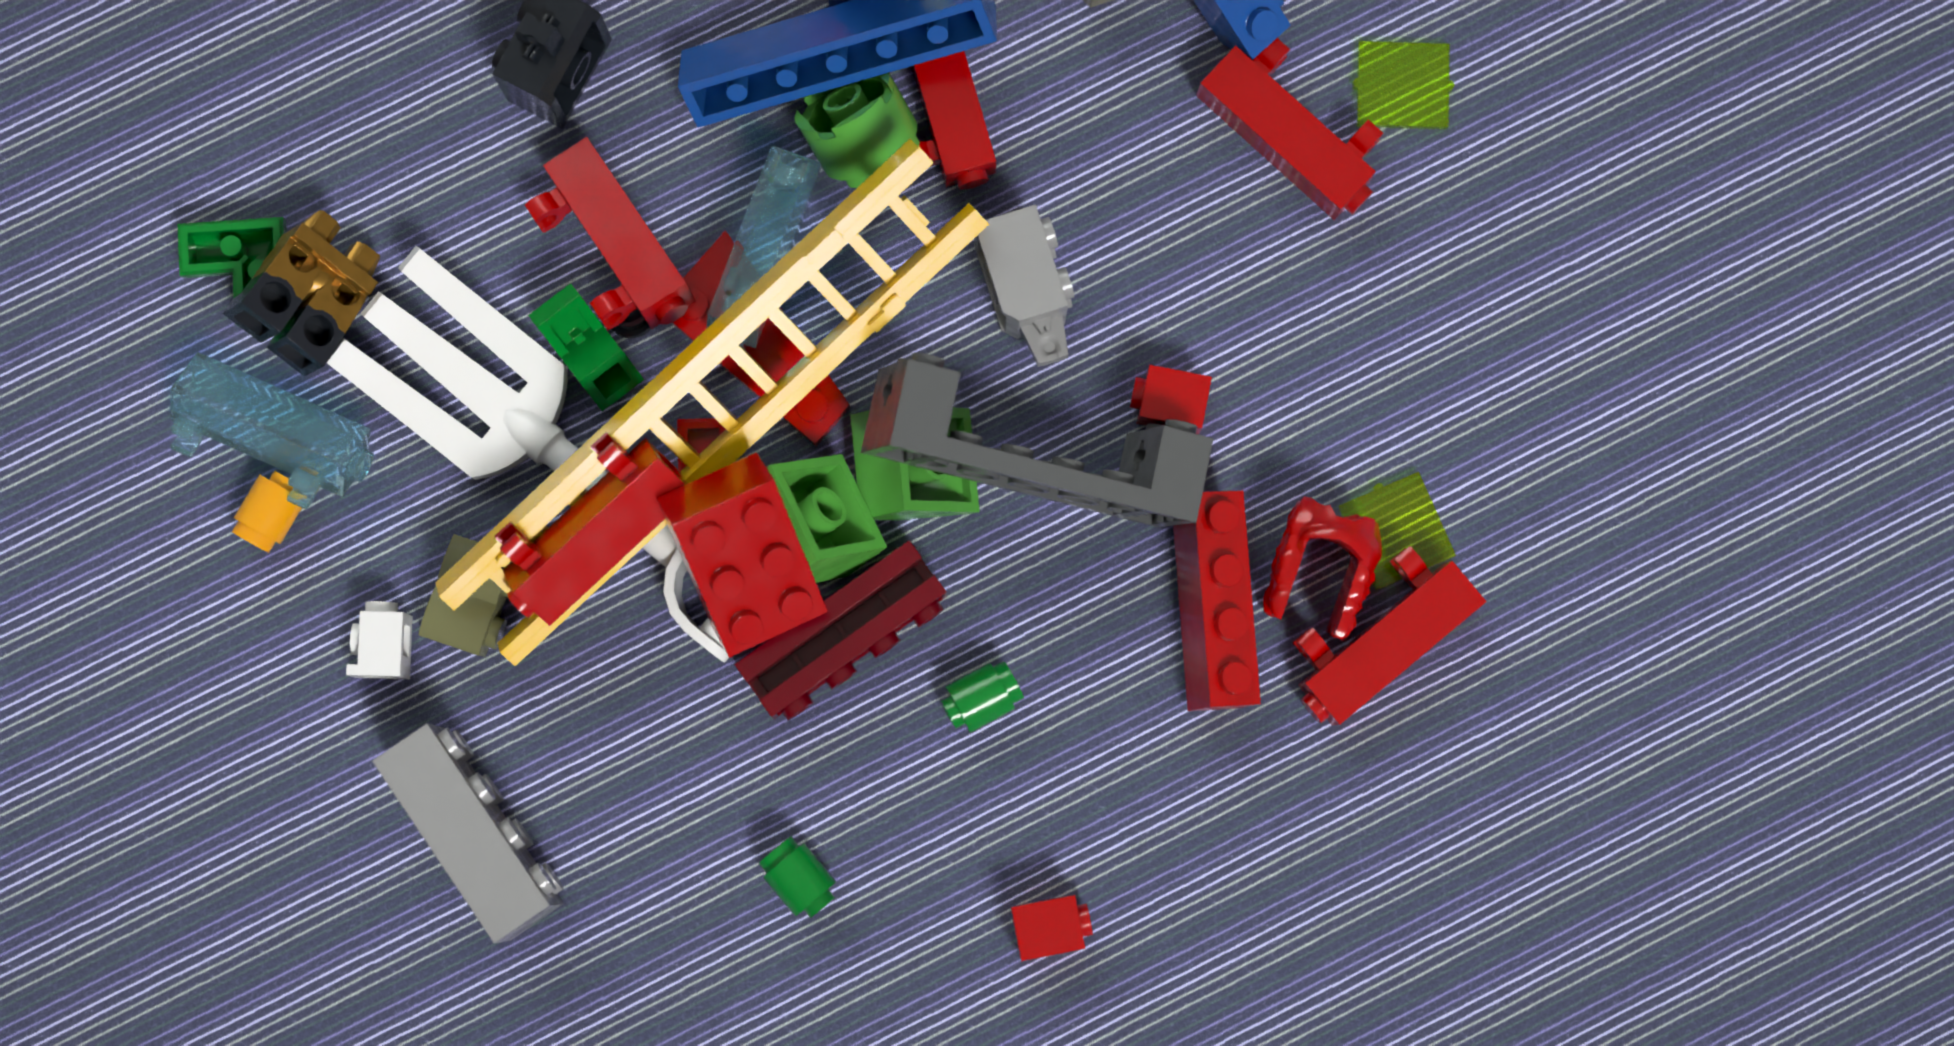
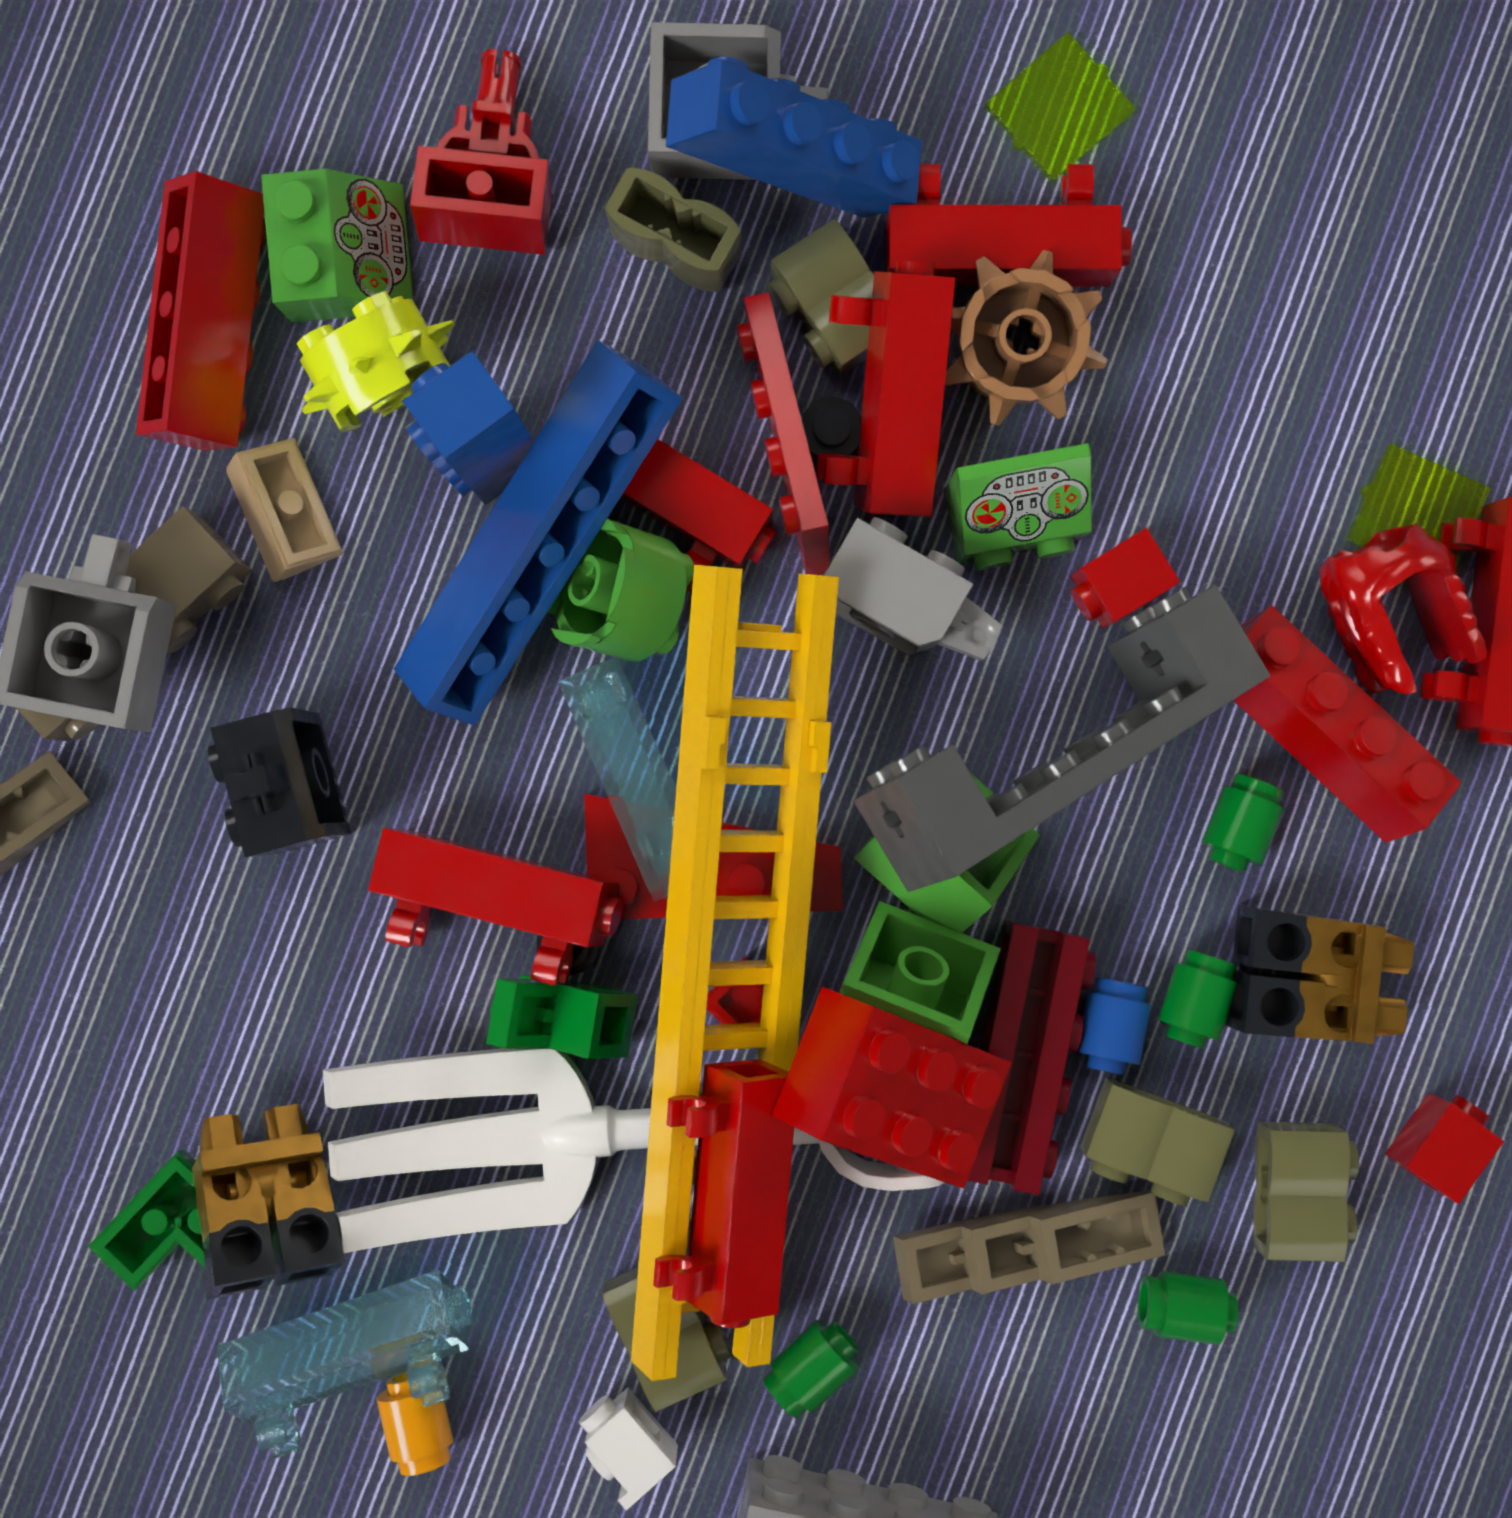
camera: 45 degrees left, 5 degrees up
none -> red wing [736,292,830,575]
none -> green brick [763,1320,859,1419]
none -> olive brick [767,218,874,377]
none -> black plate [801,397,861,458]
none -> red brick [816,259,955,517]
none -> dark tan slope [893,1190,1165,1304]
none -> slope [944,443,1092,570]
none -> medium nougat brick [945,250,1107,426]
none -> blue brick [1077,977,1151,1075]
none -> olive brick [1080,1077,1235,1206]
none -> green brick [1201,773,1285,873]
none -> hips [1226,905,1414,1044]
none -> olive brick [1253,1122,1359,1262]

